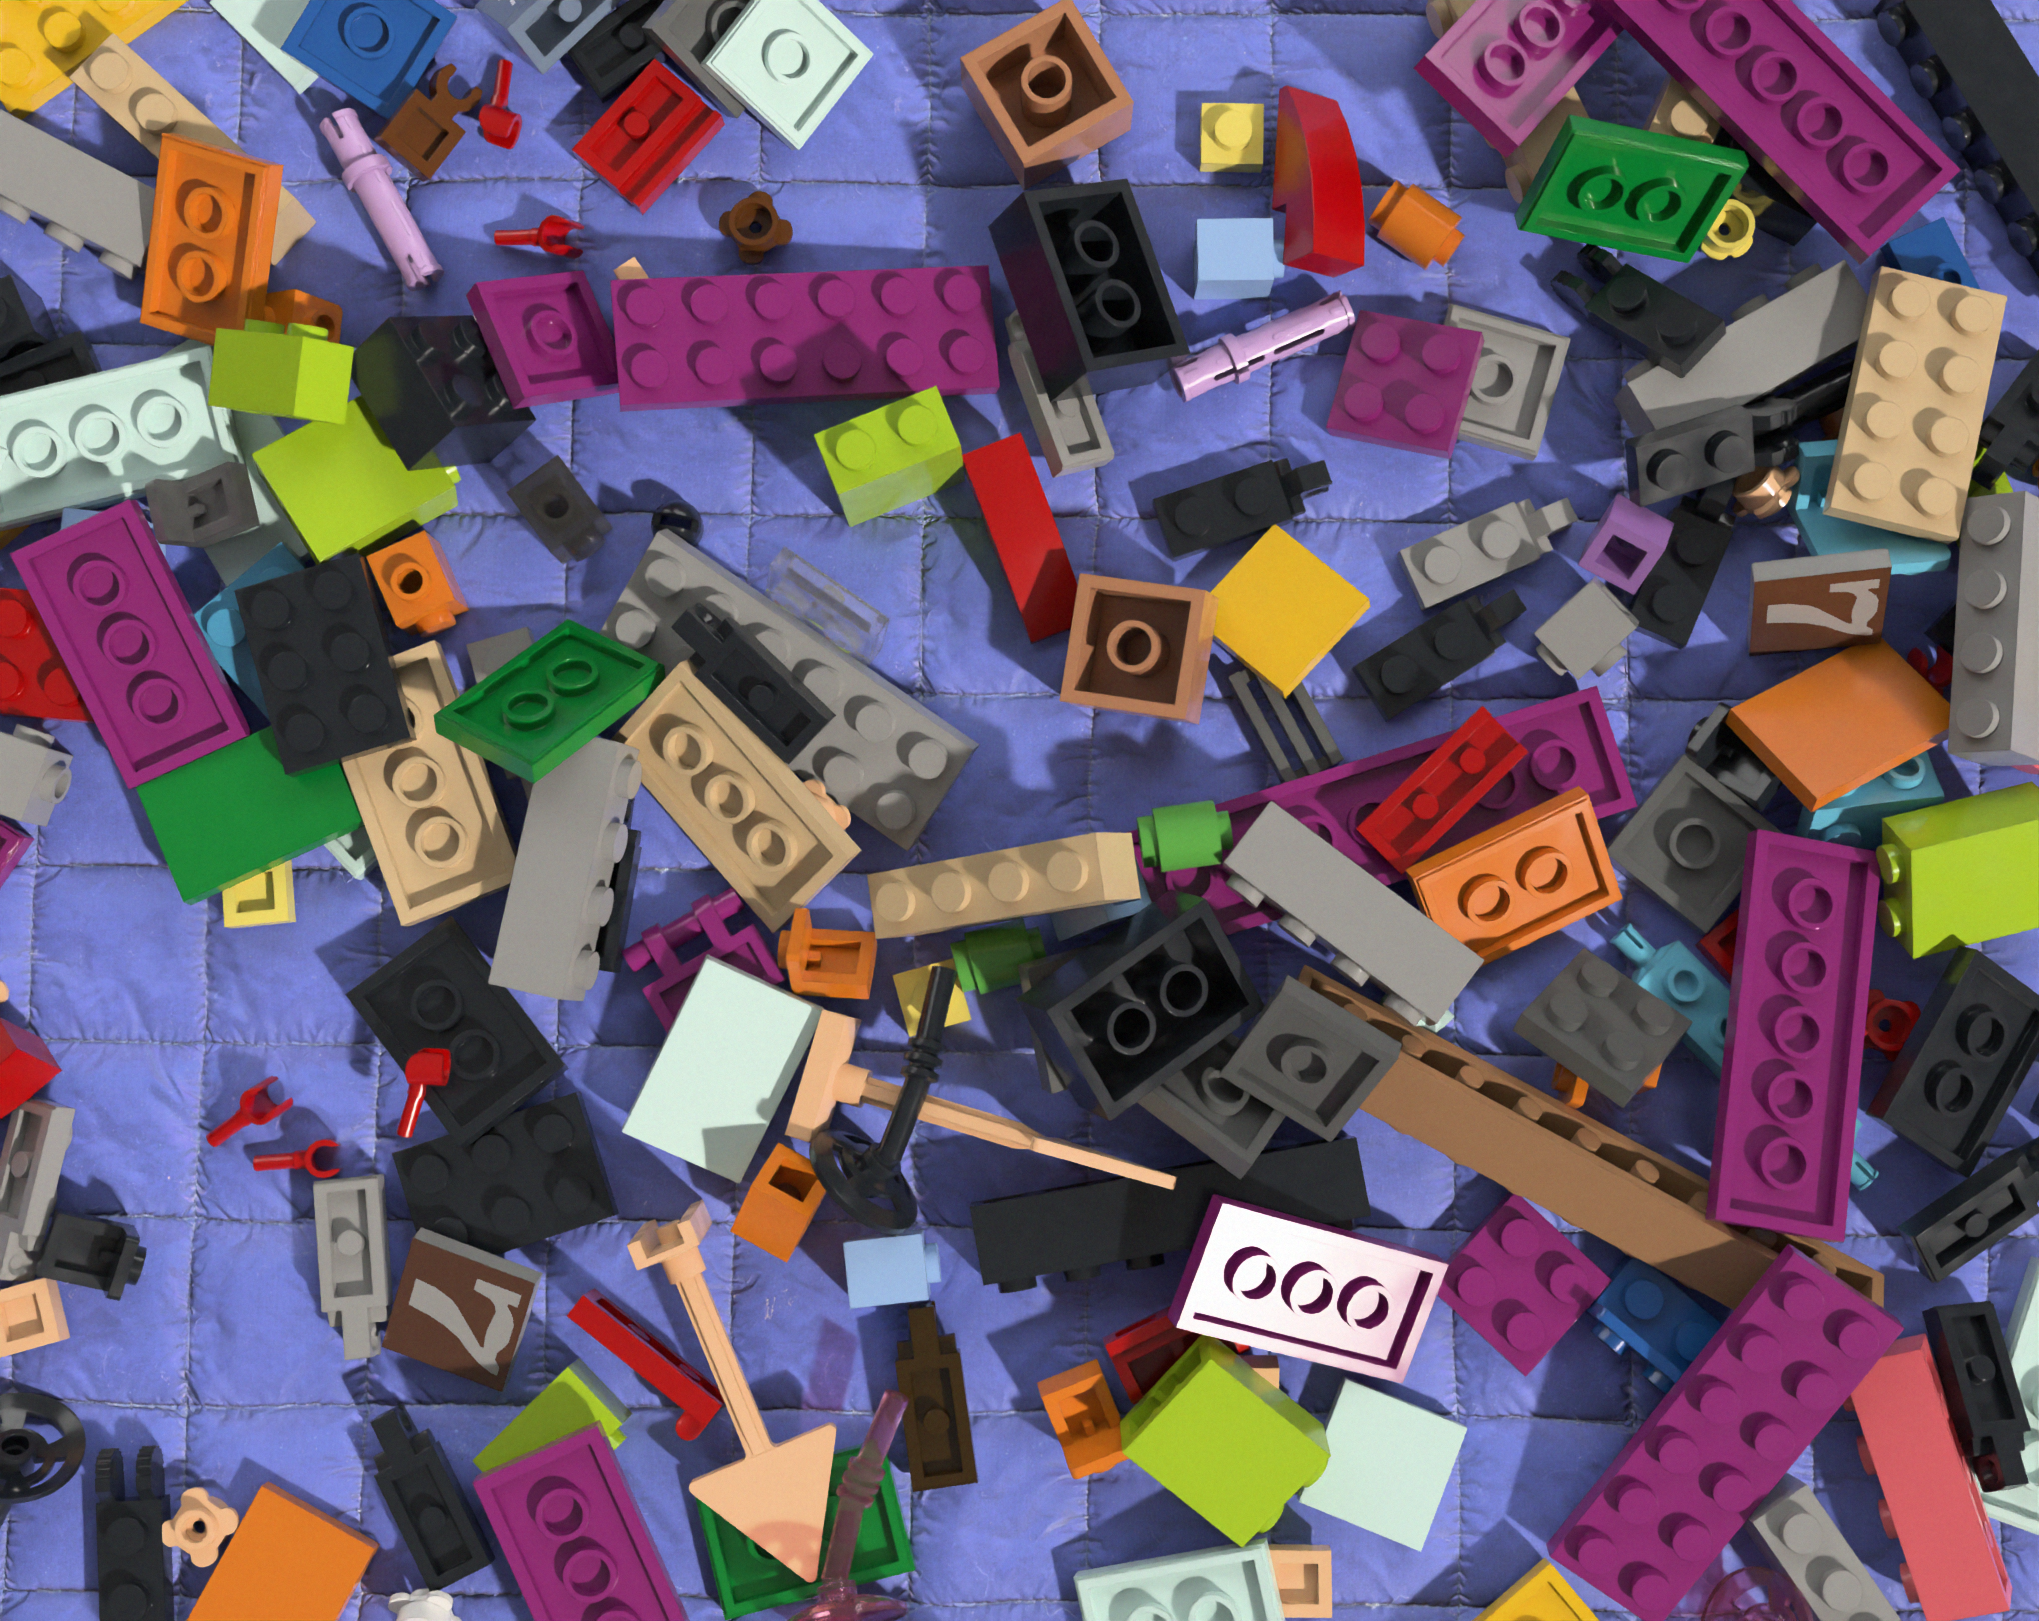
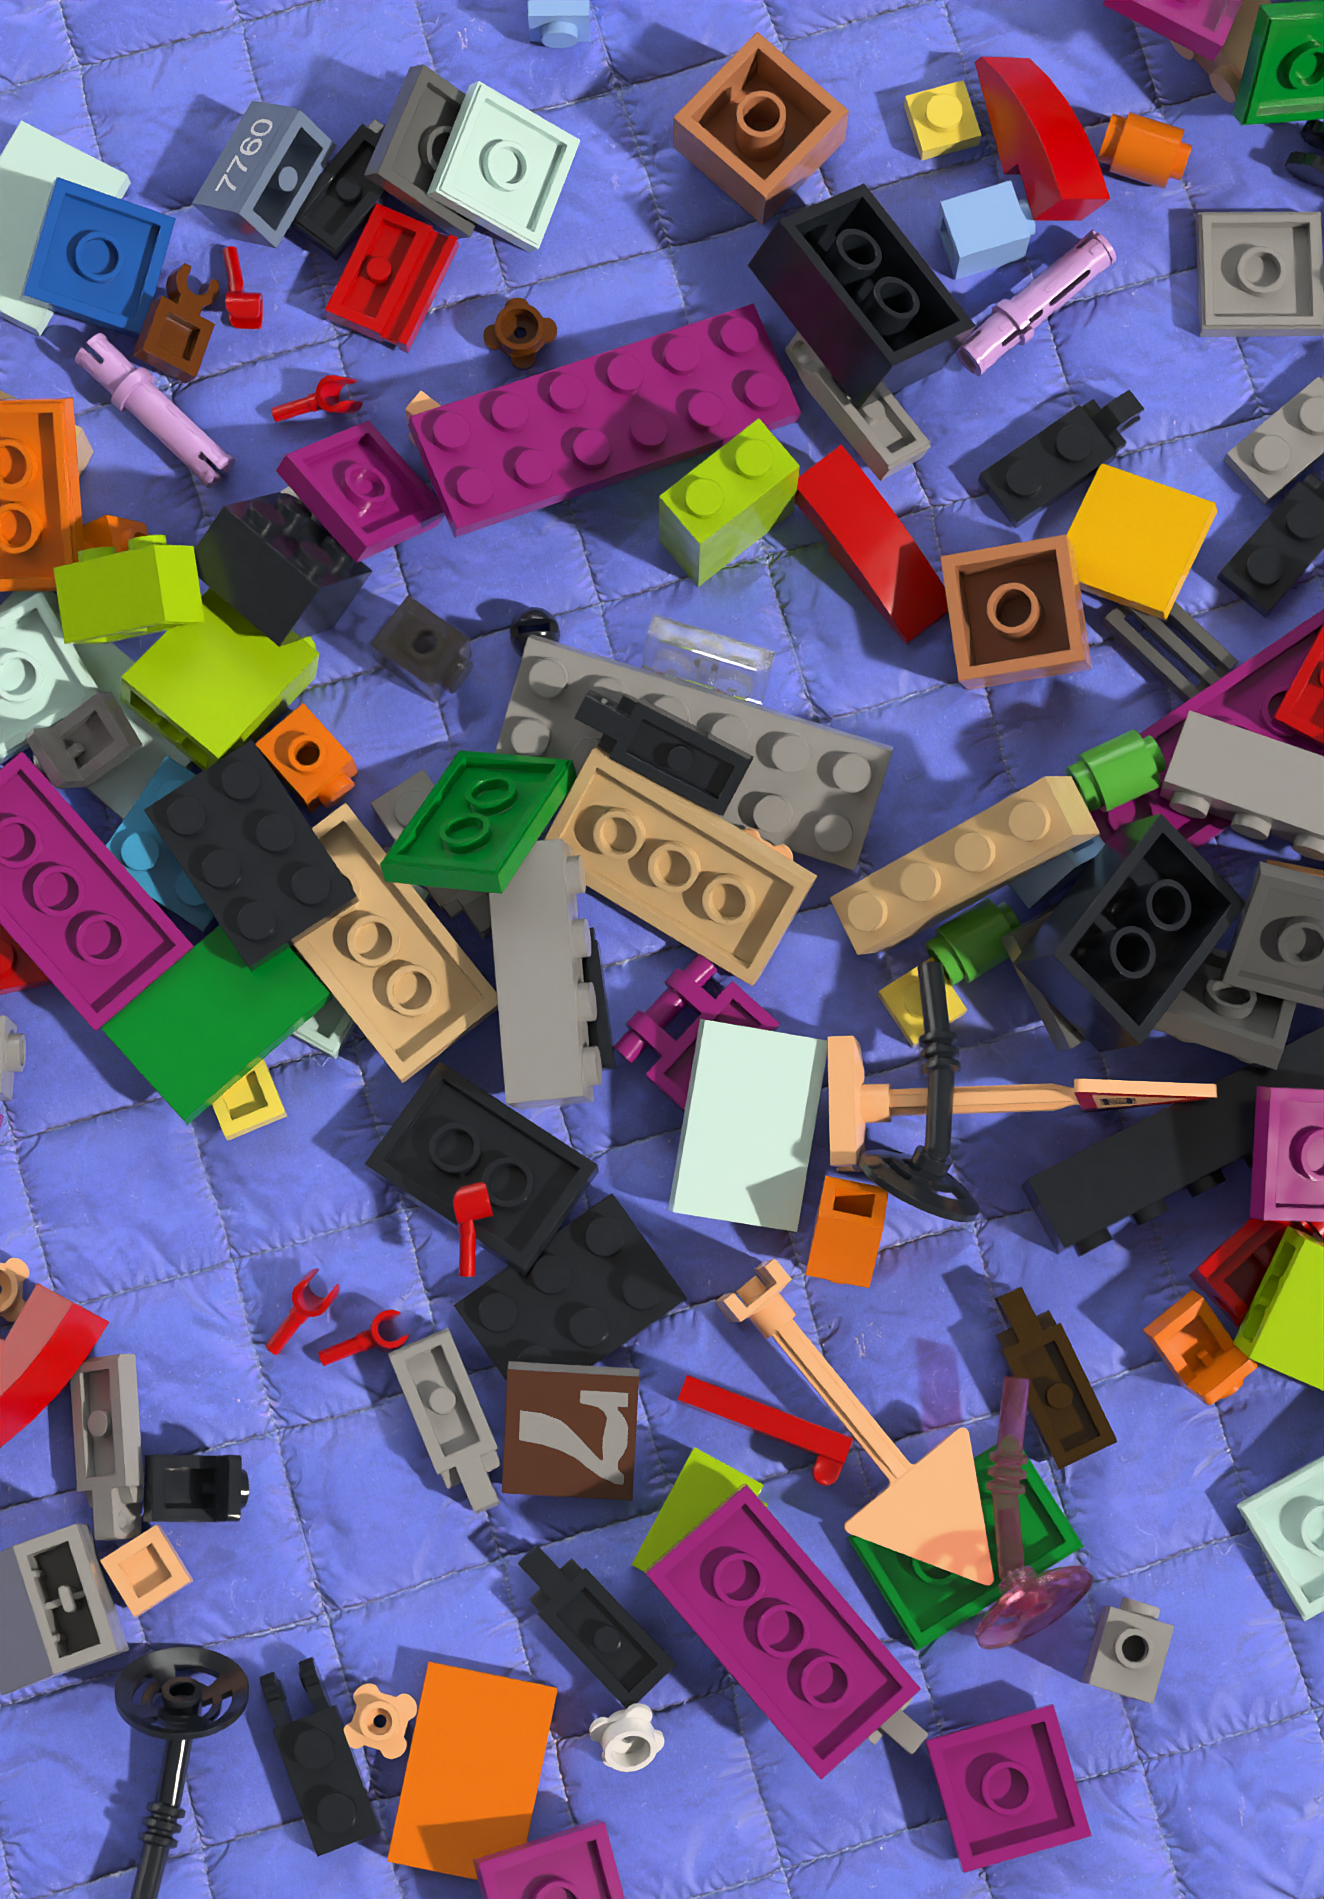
camera: 20 degrees left, 5 degrees down
orange bracket [778,908,878,1000] -> none
light blue brick [843,1229,941,1309] -> none
magenta plate [1326,310,1485,459] -> none

